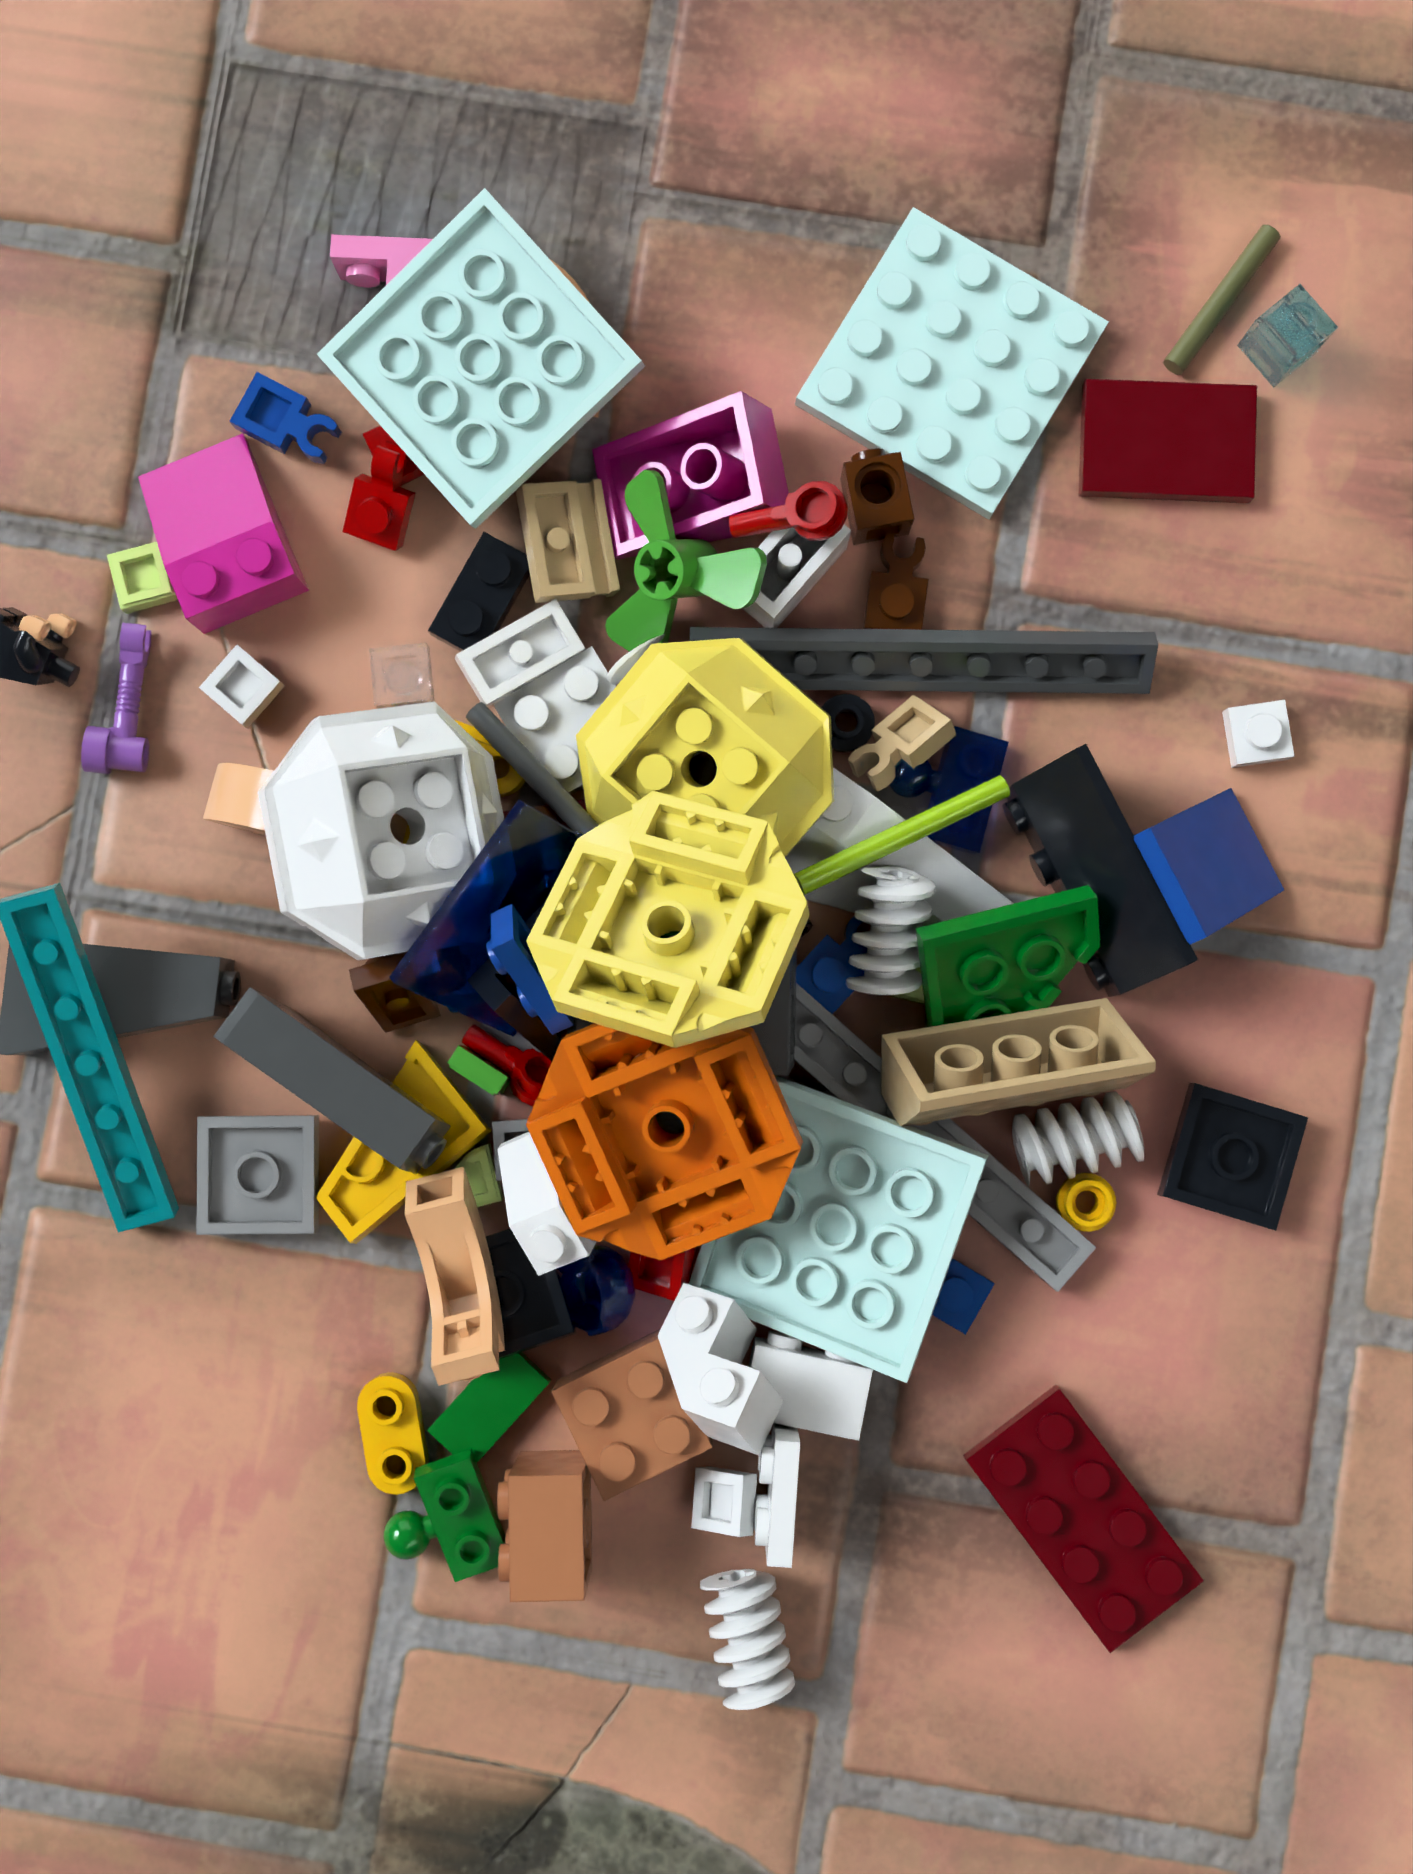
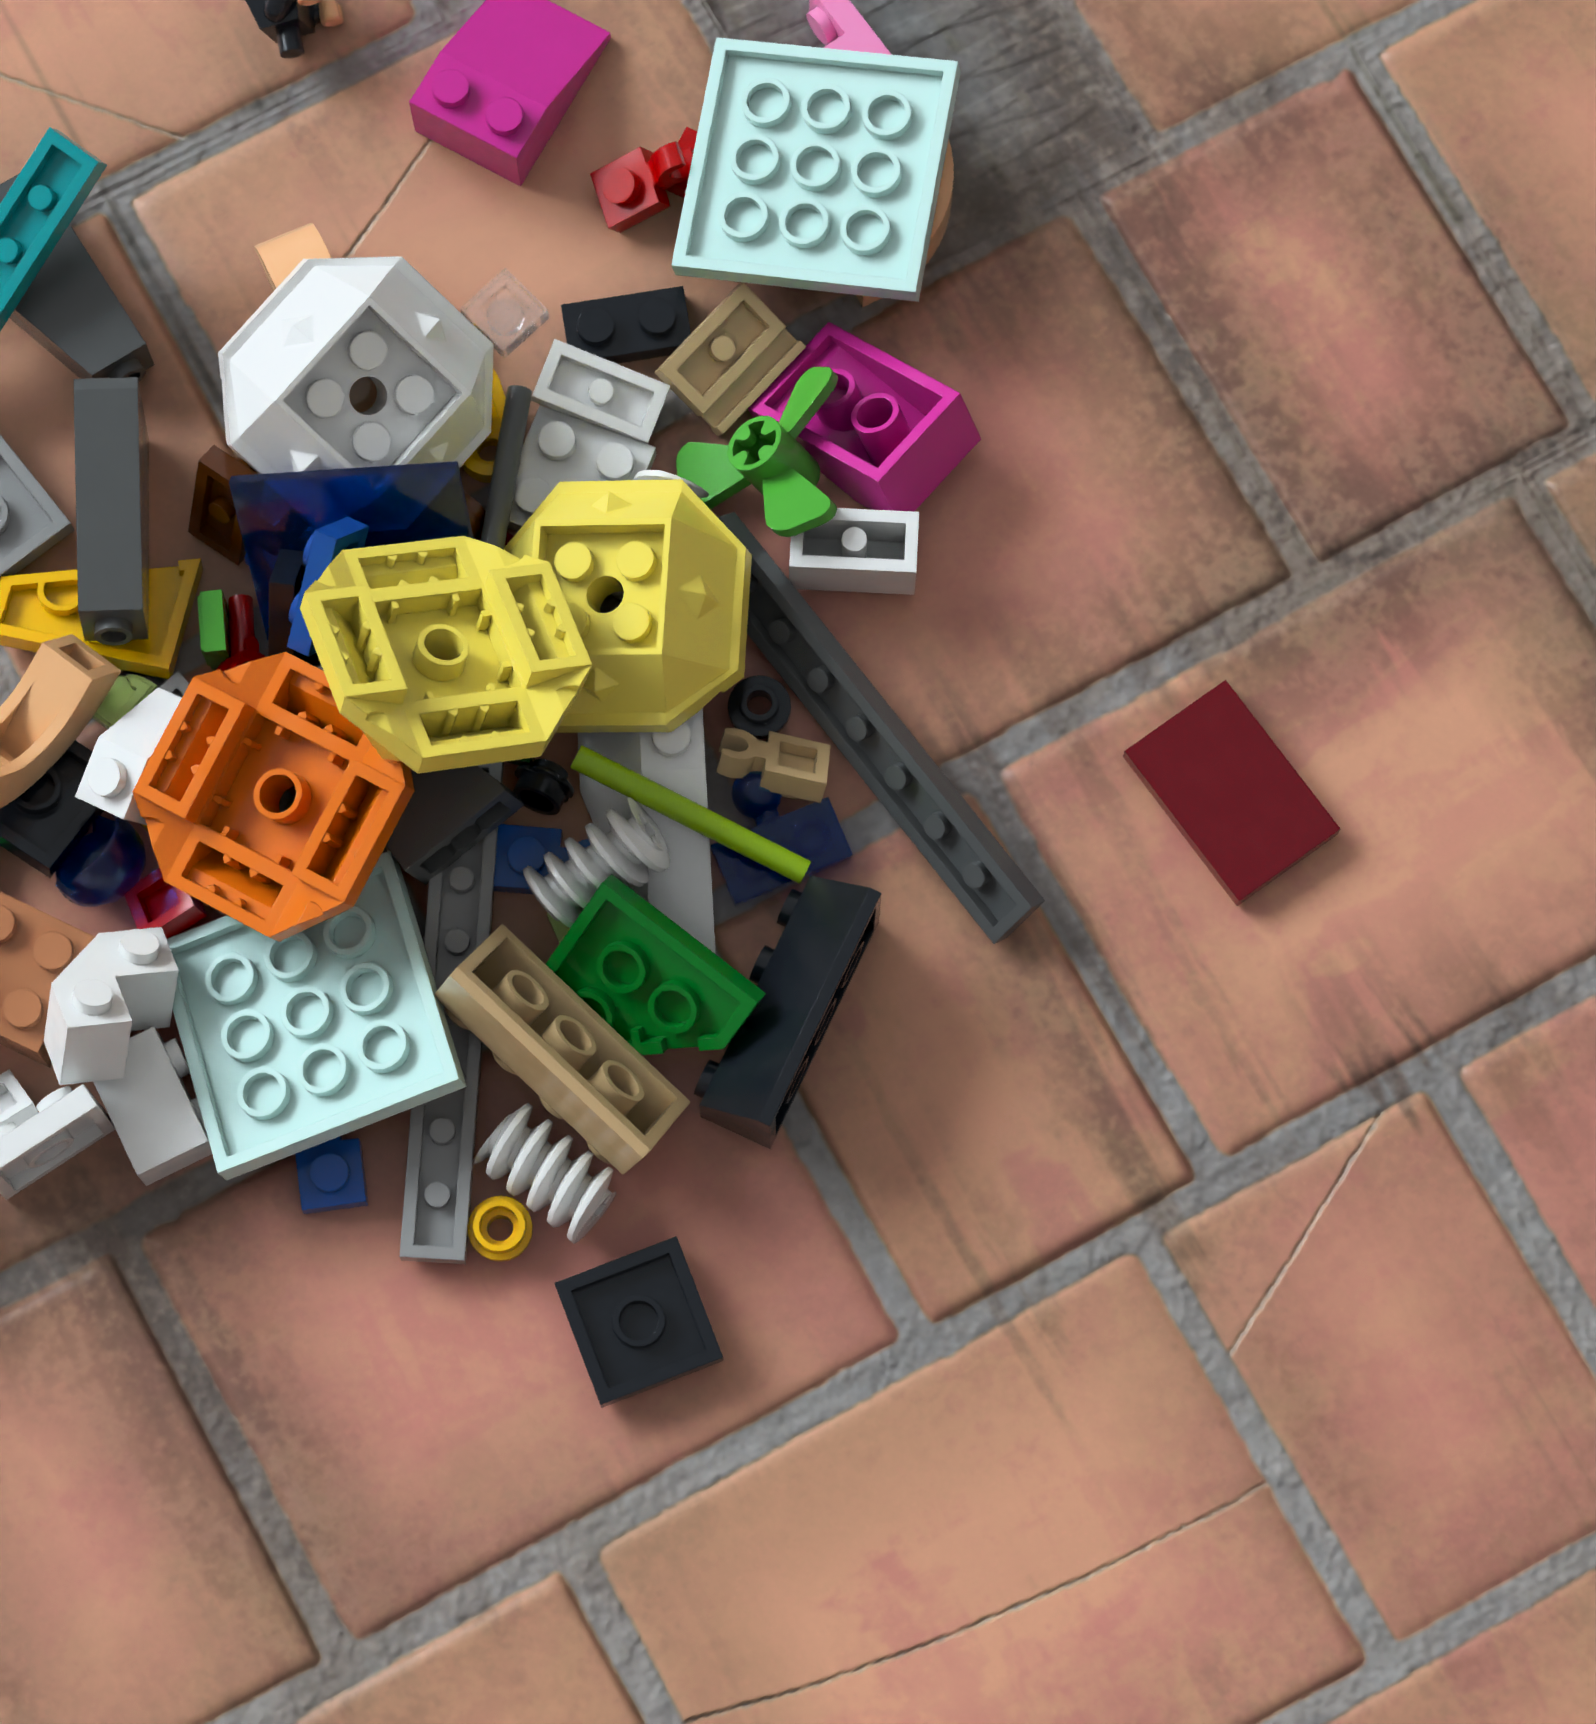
camera: 45 degrees right, 10 degrees down
medium lavender brick [81,622,151,774] -> none
yellowish green tile [107,542,178,614] -> none
white plate [199,645,285,729] -> none
blue plate [229,372,342,464] -> none
red plate [729,481,848,541] -> none
light aqua plate [795,207,1109,520] -> none
reddish brown brick [840,448,915,545] -> none
reddish brown plate [863,533,929,630] -> none
dark red plate [963,1385,1204,1653] -> none
blue tile [1133,788,1284,945] -> none
olive bar [1163,225,1281,375] -> none
white plate [1222,700,1294,768] -> none
clear light blue brick [1237,284,1338,388] -> none

